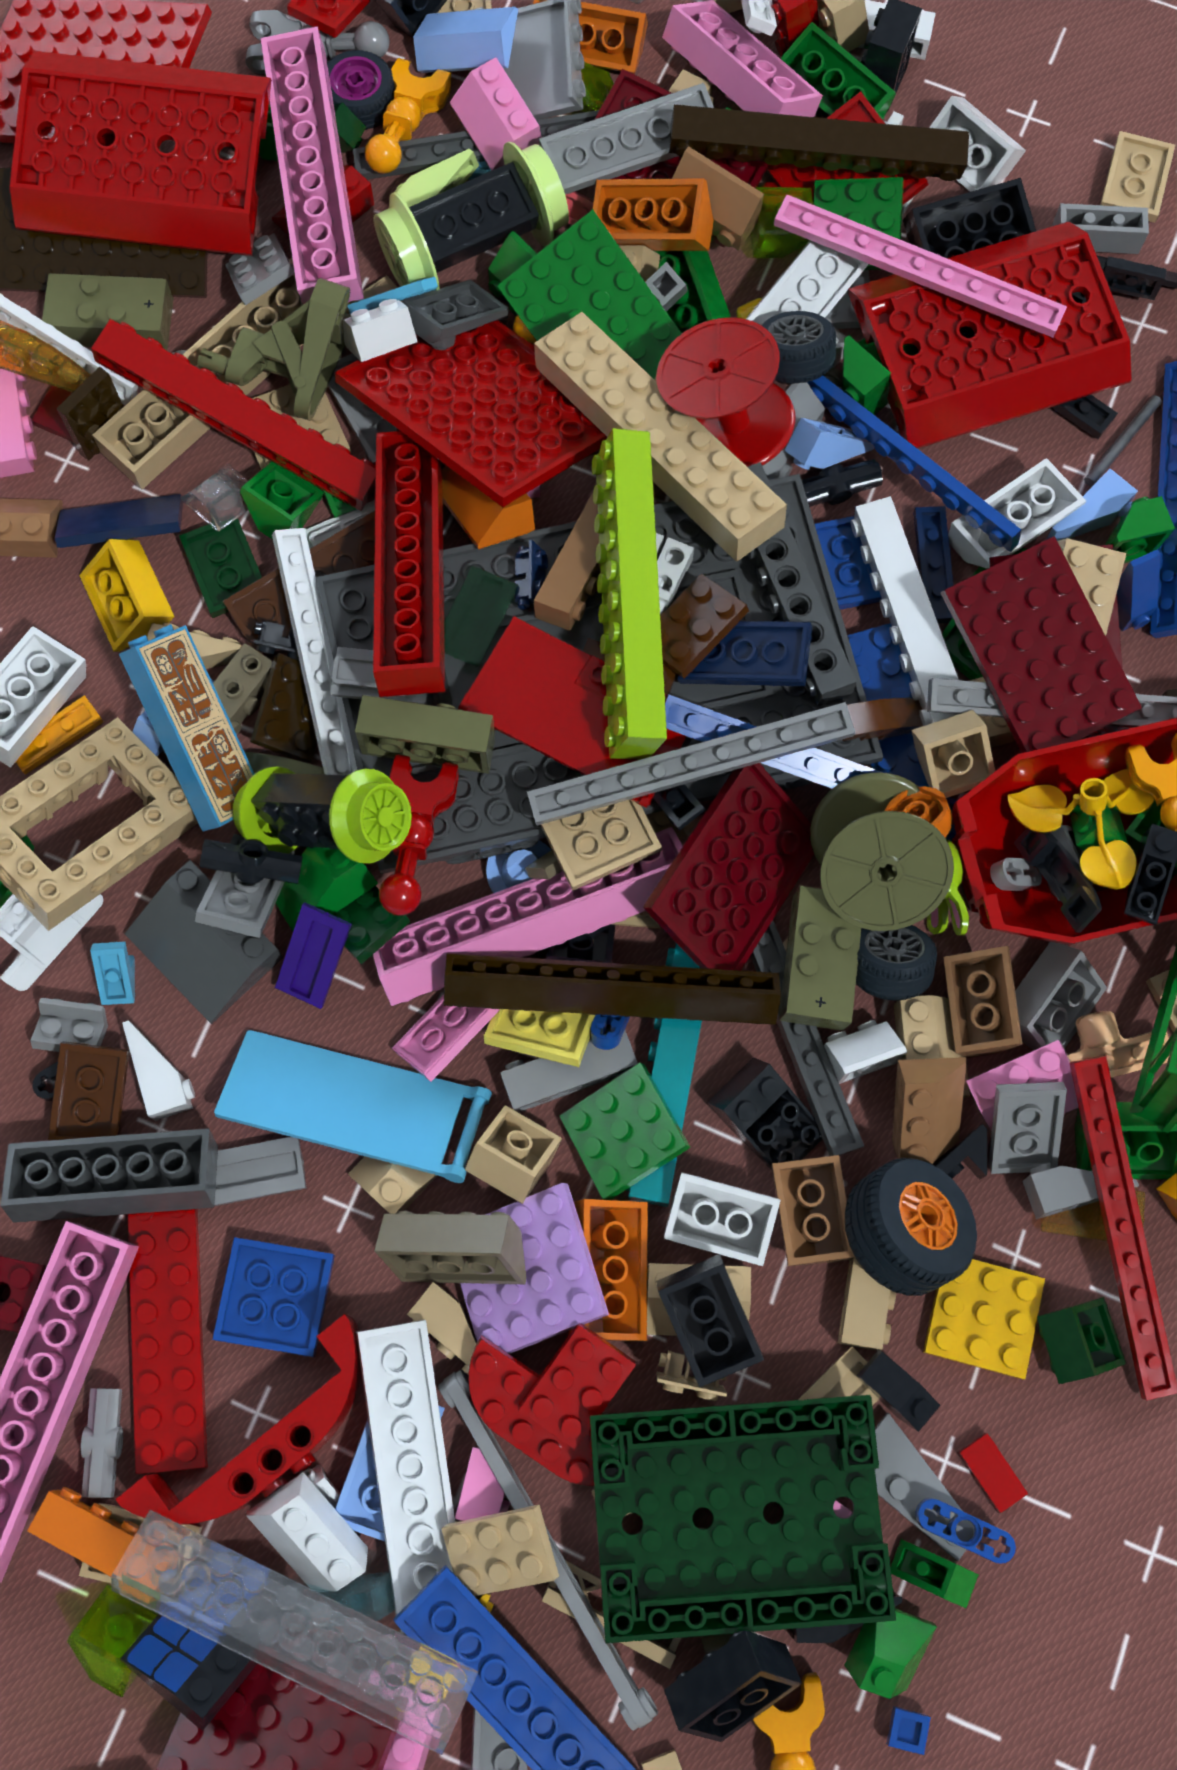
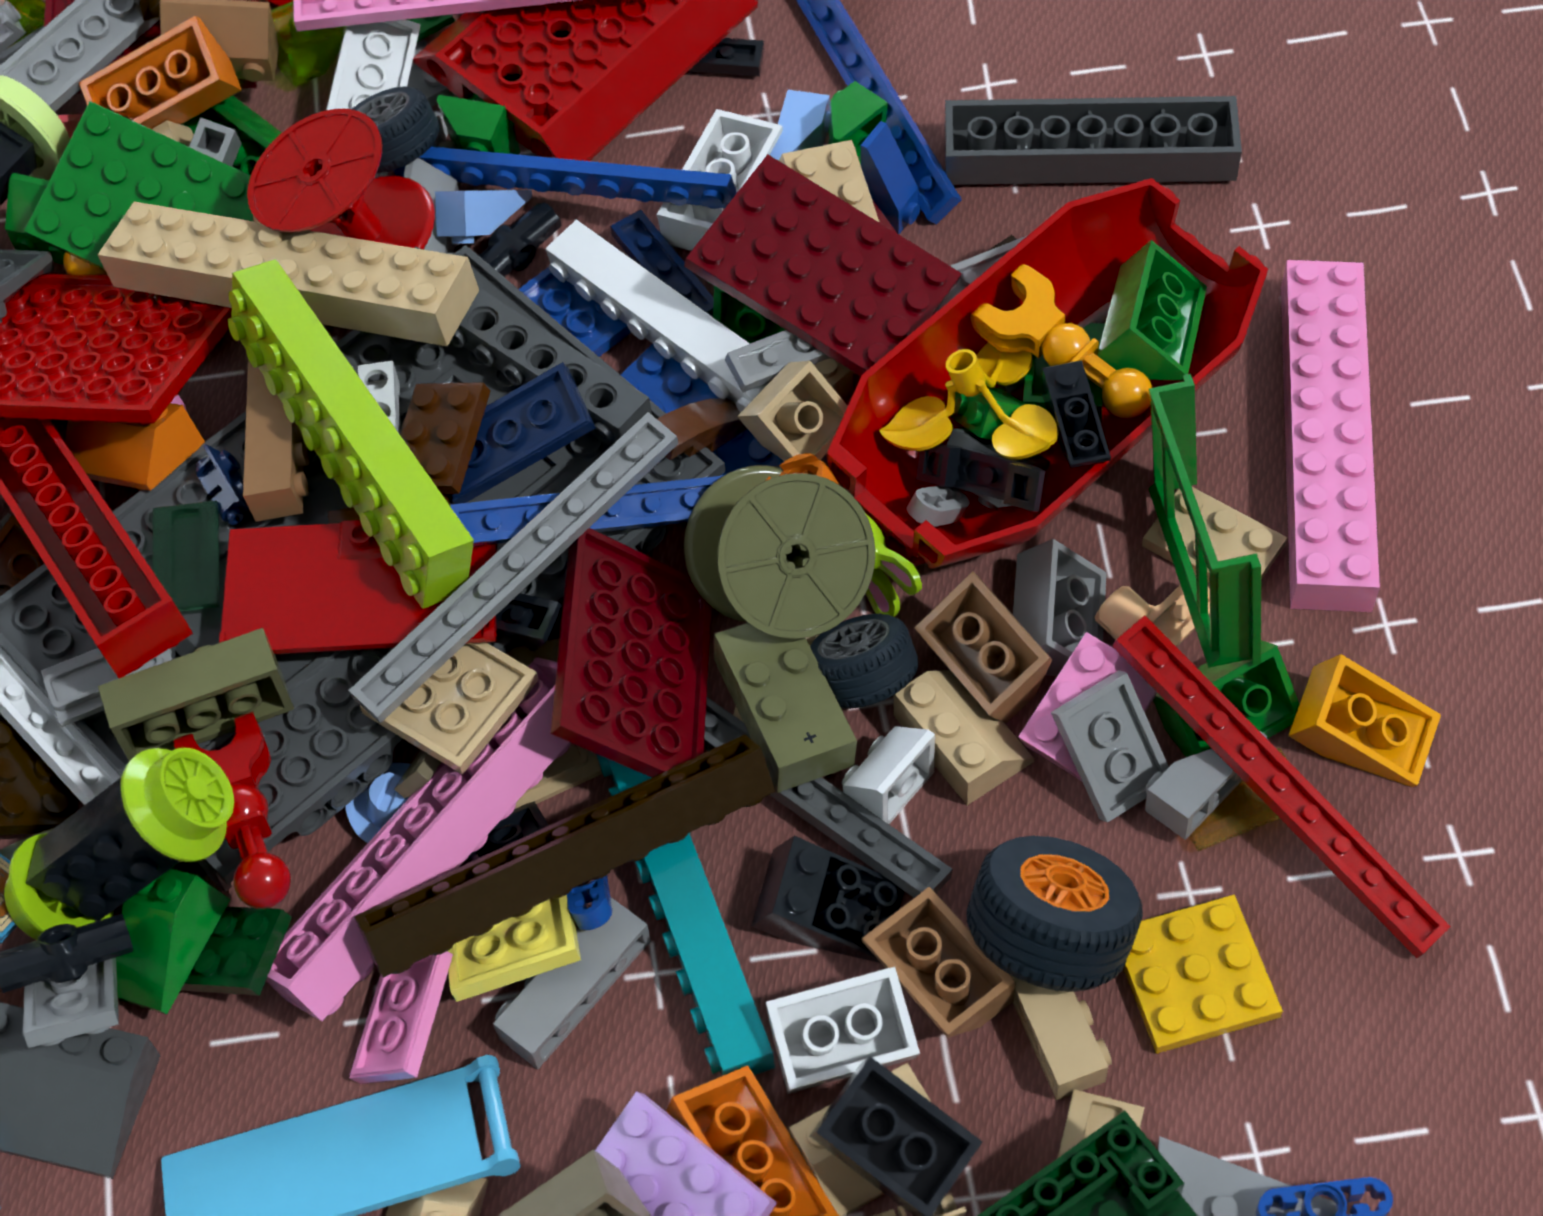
camera: 25 degrees left, 15 degrees down
dark purple piece [275,902,352,1009] -> none
tan brick [465,1105,562,1204] -> none
green plate [559,1062,691,1200] -> none
black slope [856,1349,941,1432] -> none
medium nougat slope [892,1057,966,1164] -> none
black slope [935,1124,987,1179] -> none
red tile [958,1433,1028,1514] -> none
dark green slope [1037,1297,1127,1384] -> none
flat silver bar [1084,395,1162,487] -> none

